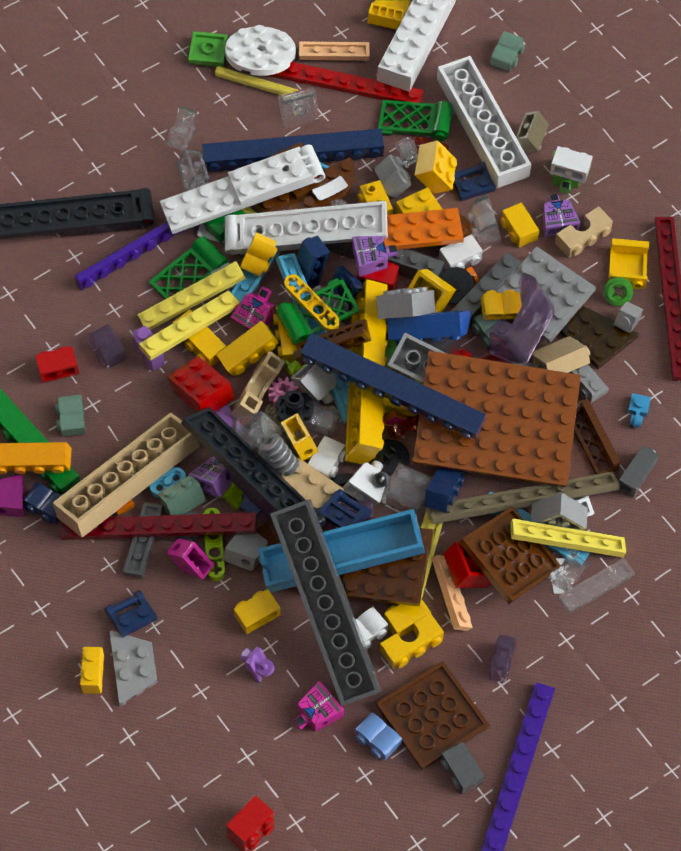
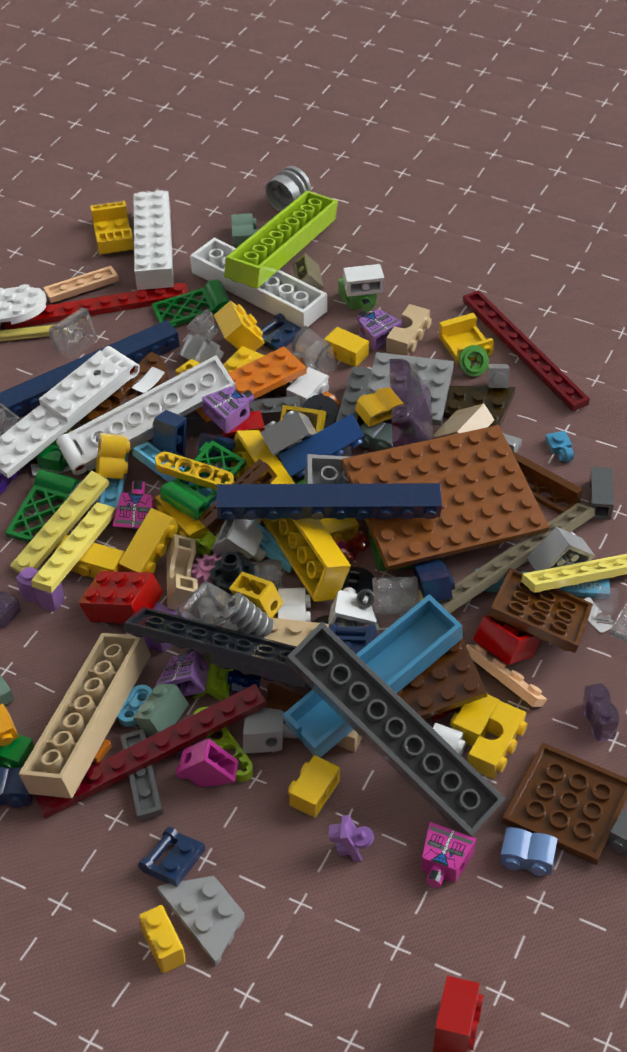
camera: 25 degrees left, 15 degrees down
none -> lime brick [224,191,338,289]
none -> light grey wheel [265,166,311,211]

